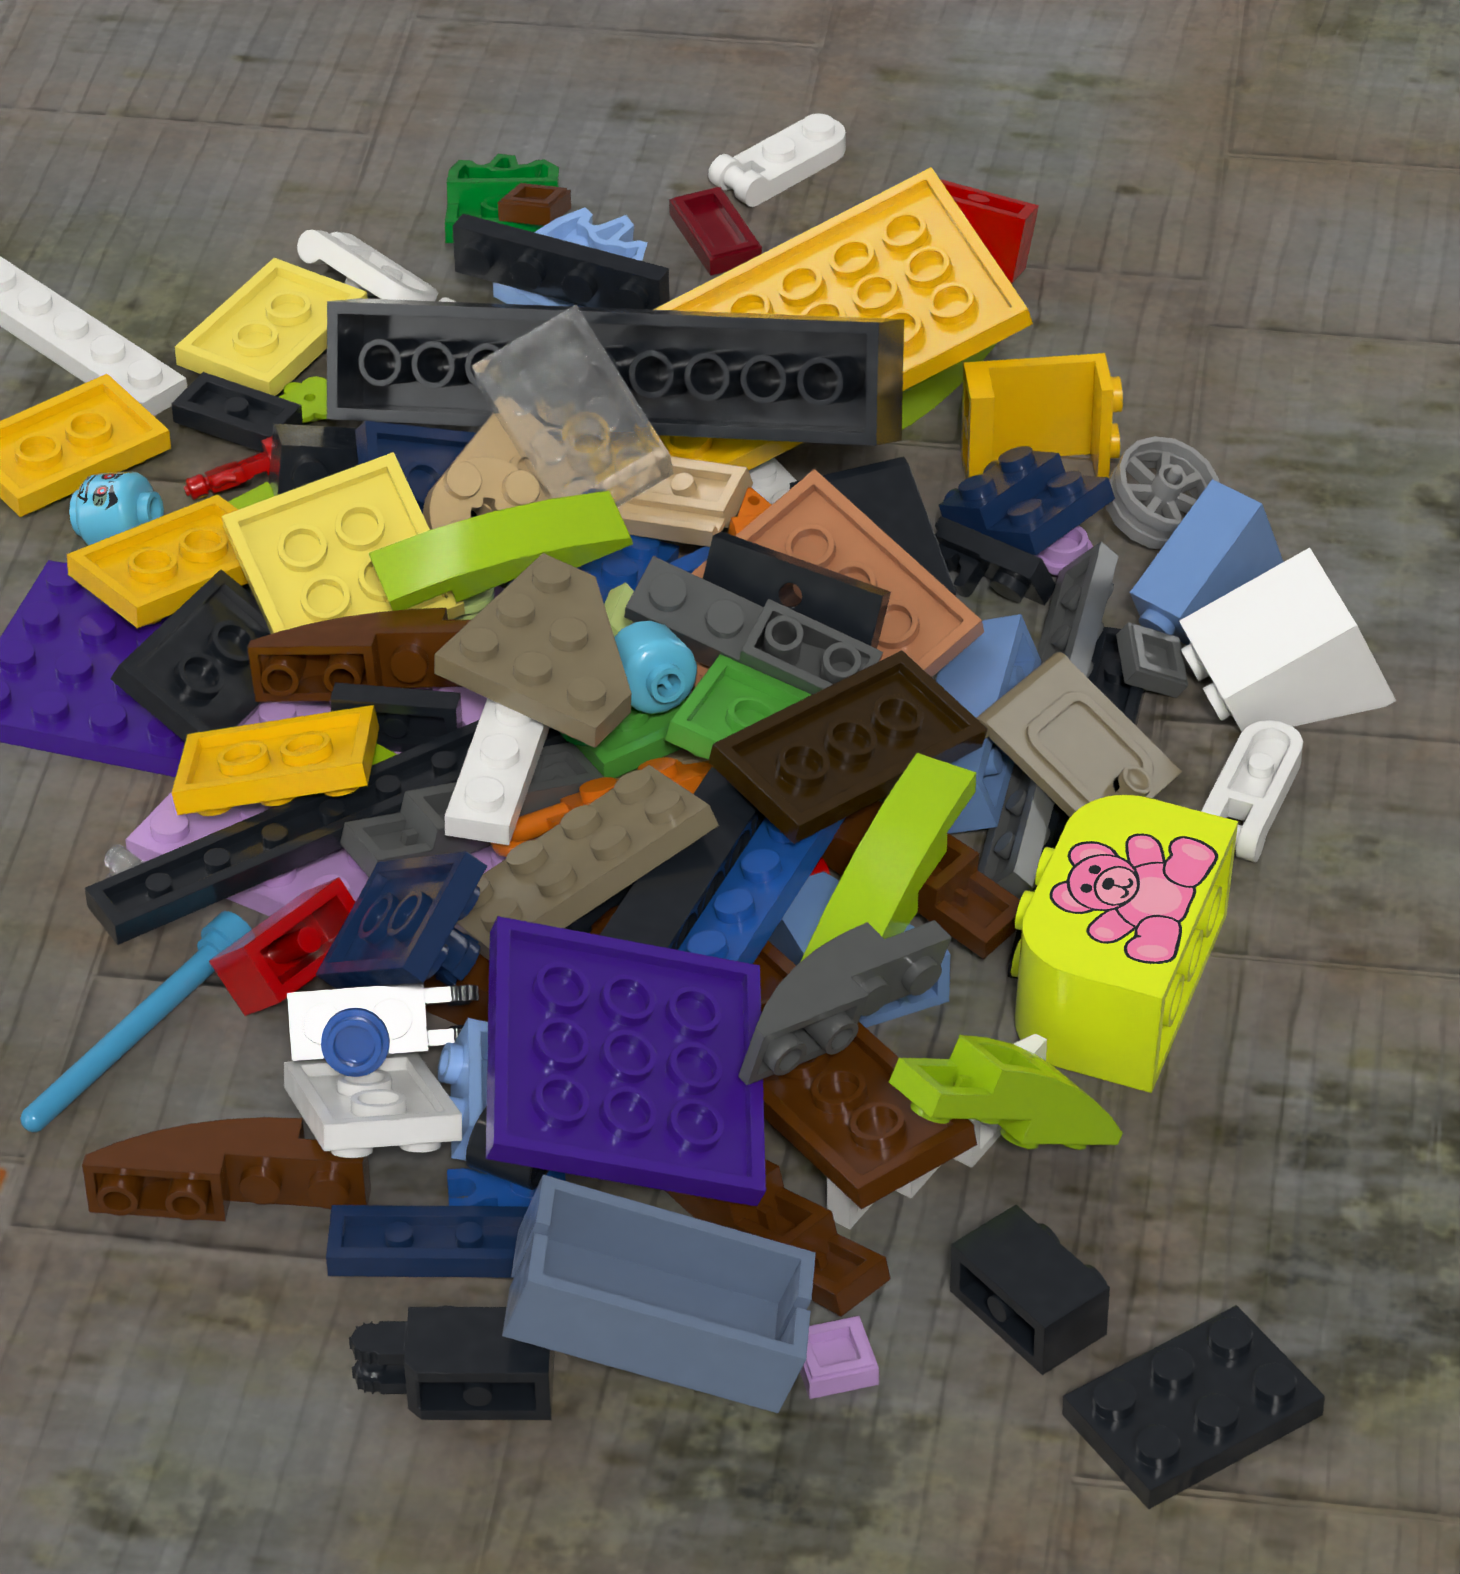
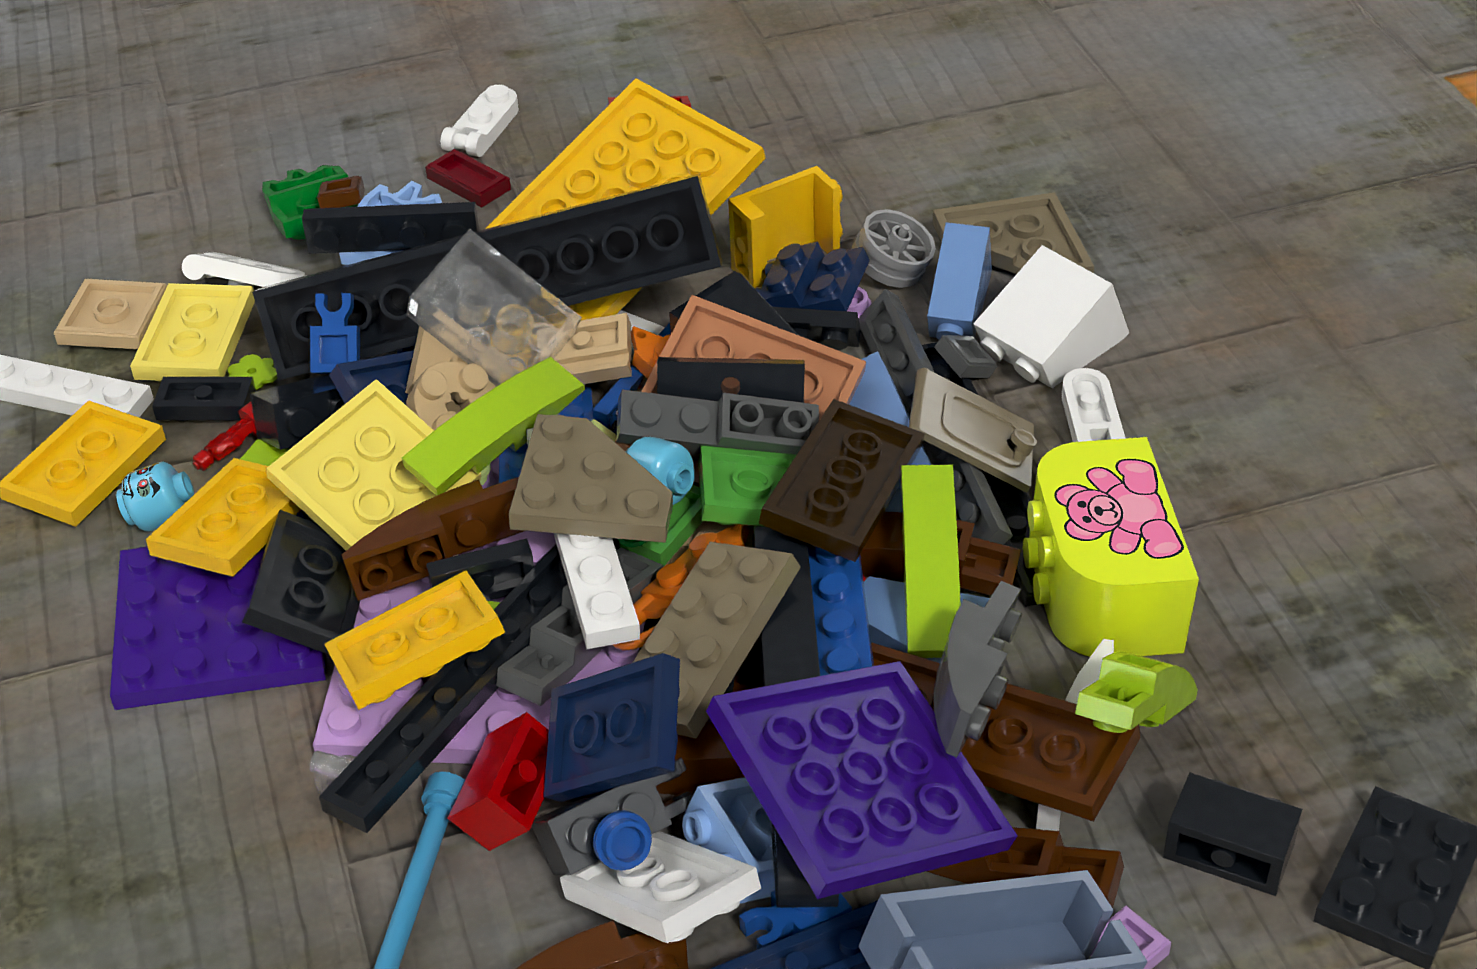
camera: 25 degrees left, 0 degrees up
none -> tan plate [54,279,167,349]
none -> blue plate [310,293,360,374]
none -> dark tan plate [933,192,1094,274]

